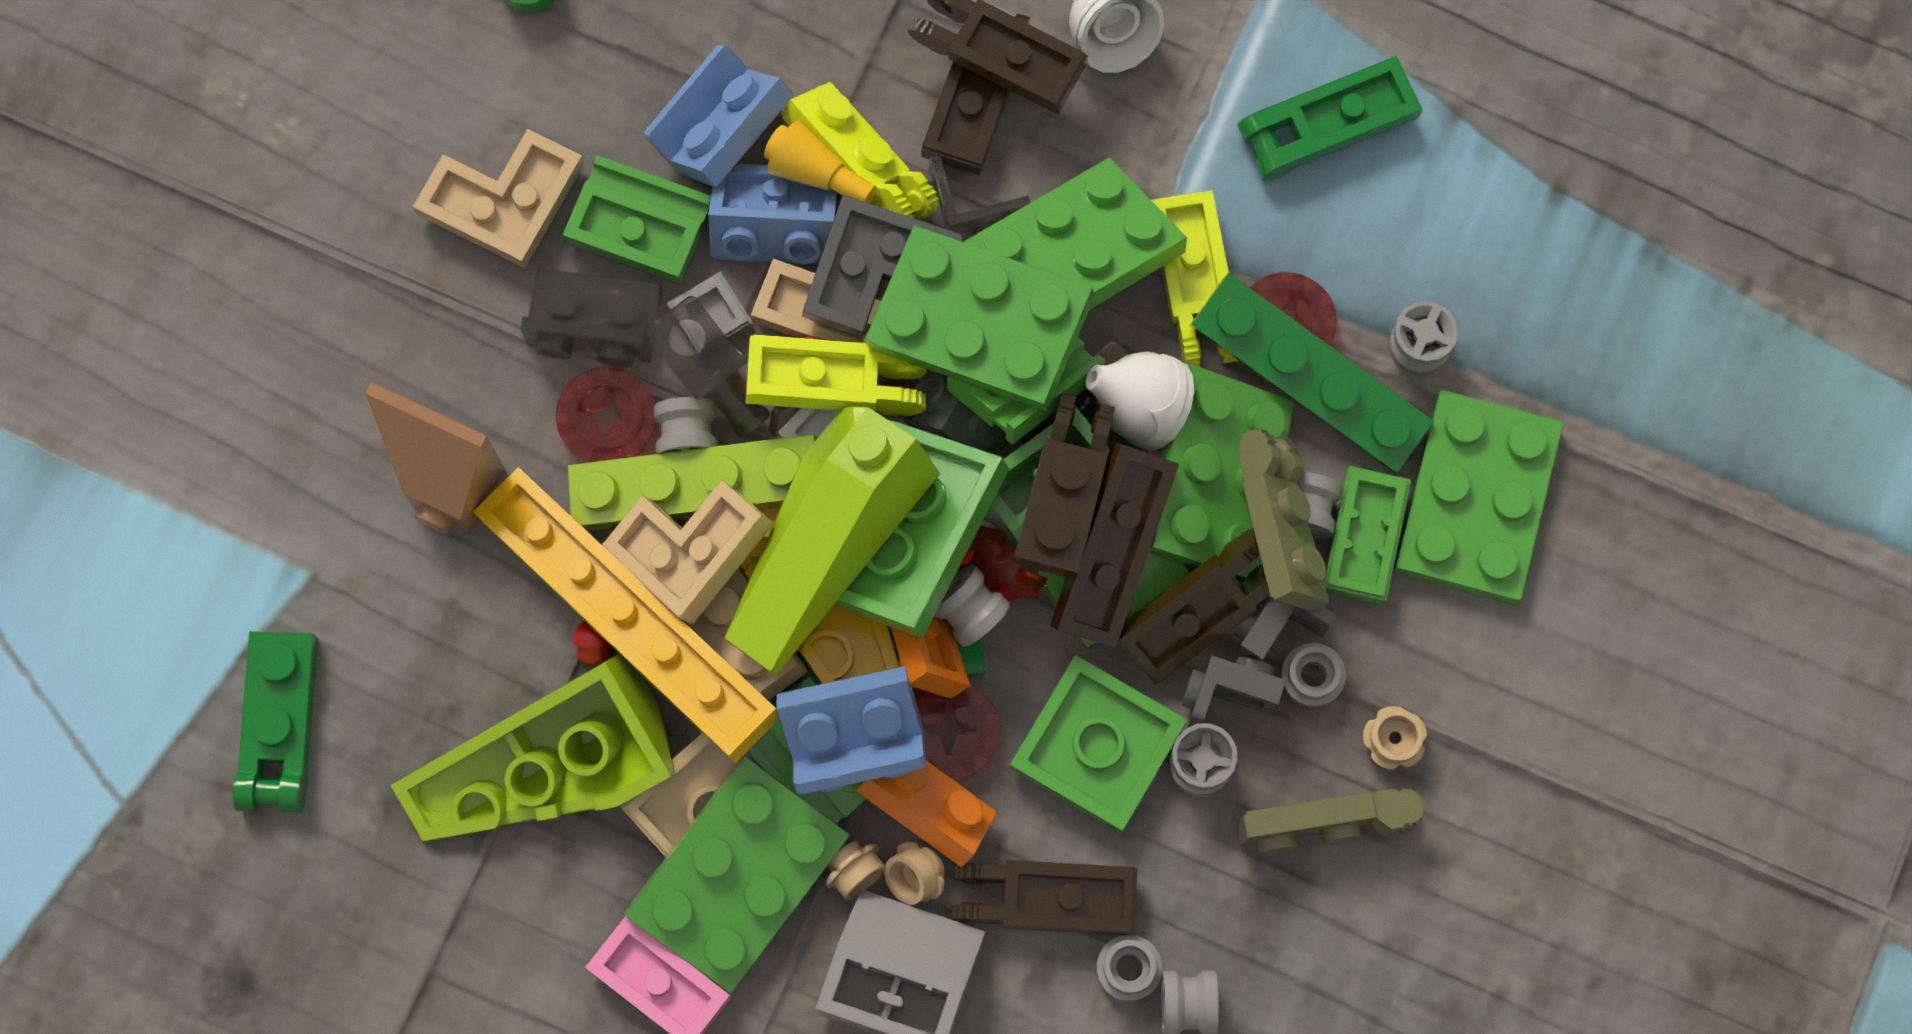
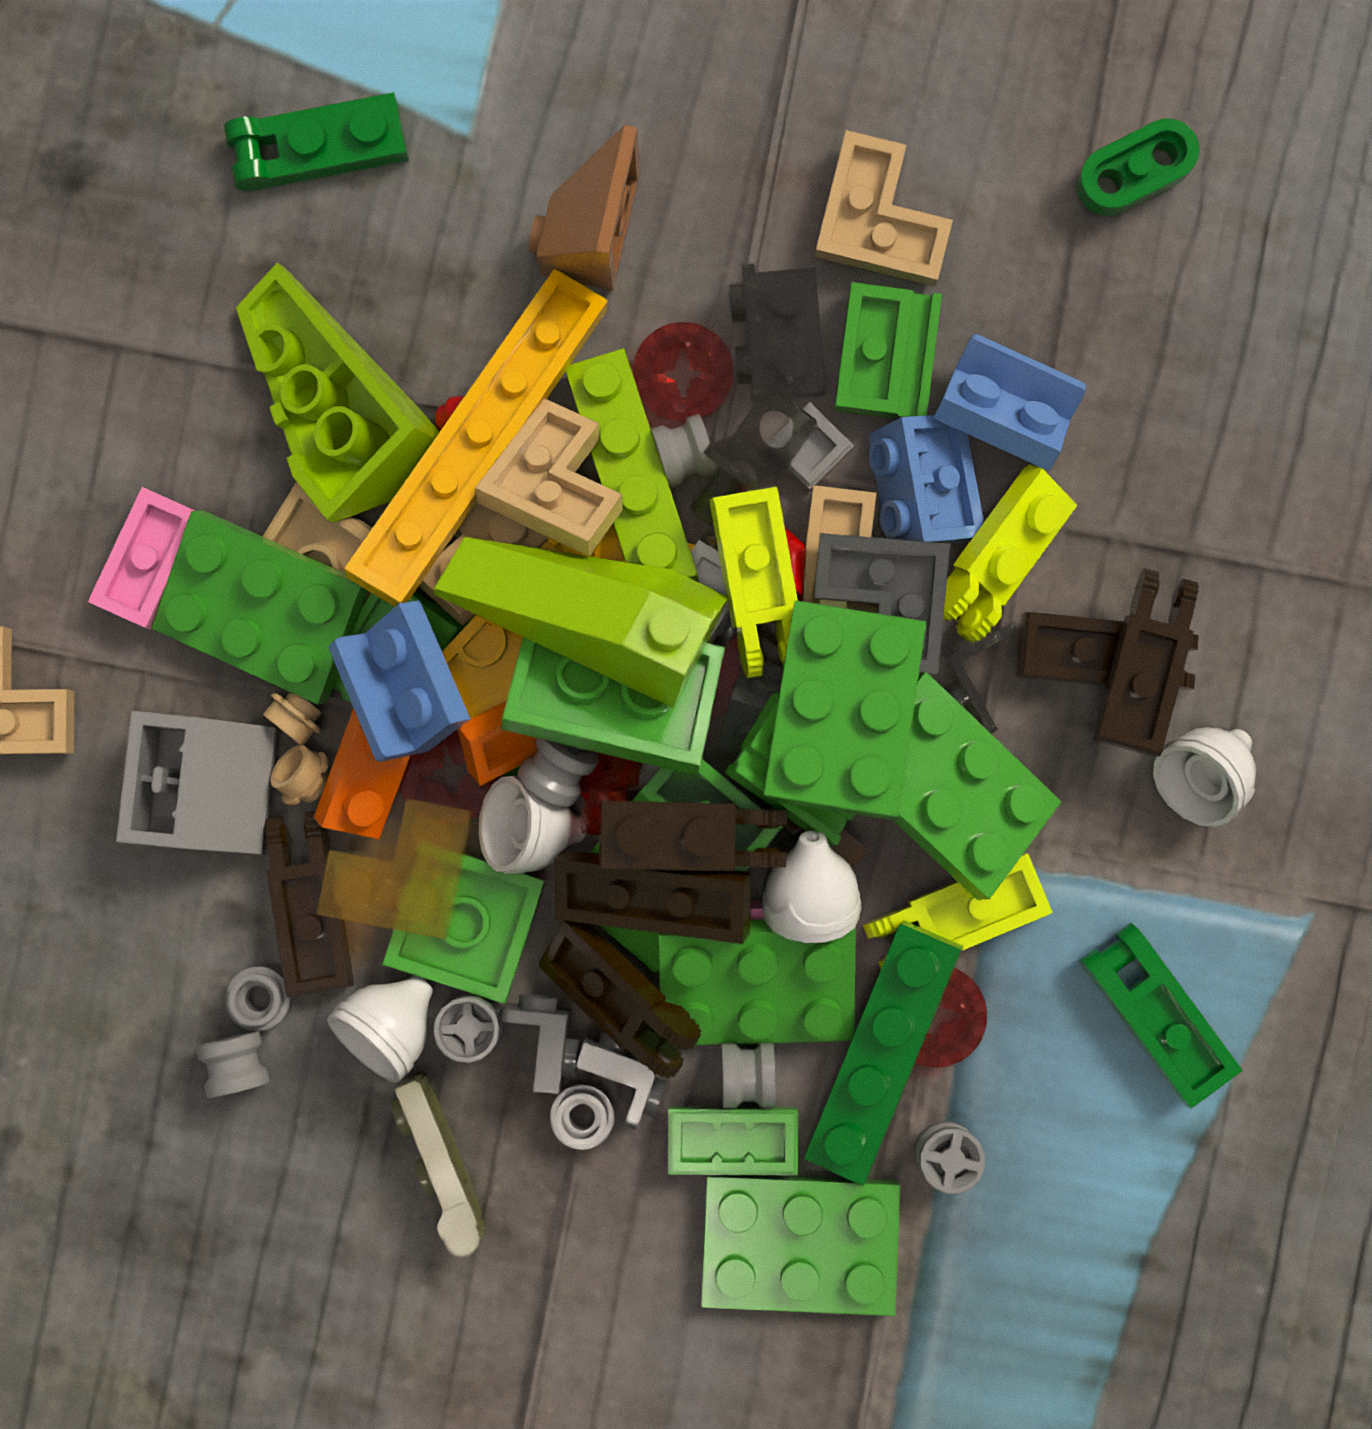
camera: 75 degrees right, 10 degrees up
yellow cone [764,120,877,203] -> none
olive hinge [1237,428,1329,611] -> none
tan plate [1363,706,1427,770] -> none
none -> clear yellow plate [317,799,473,939]
none -> white helmet [327,975,433,1083]
none -> white helmet [478,776,586,874]

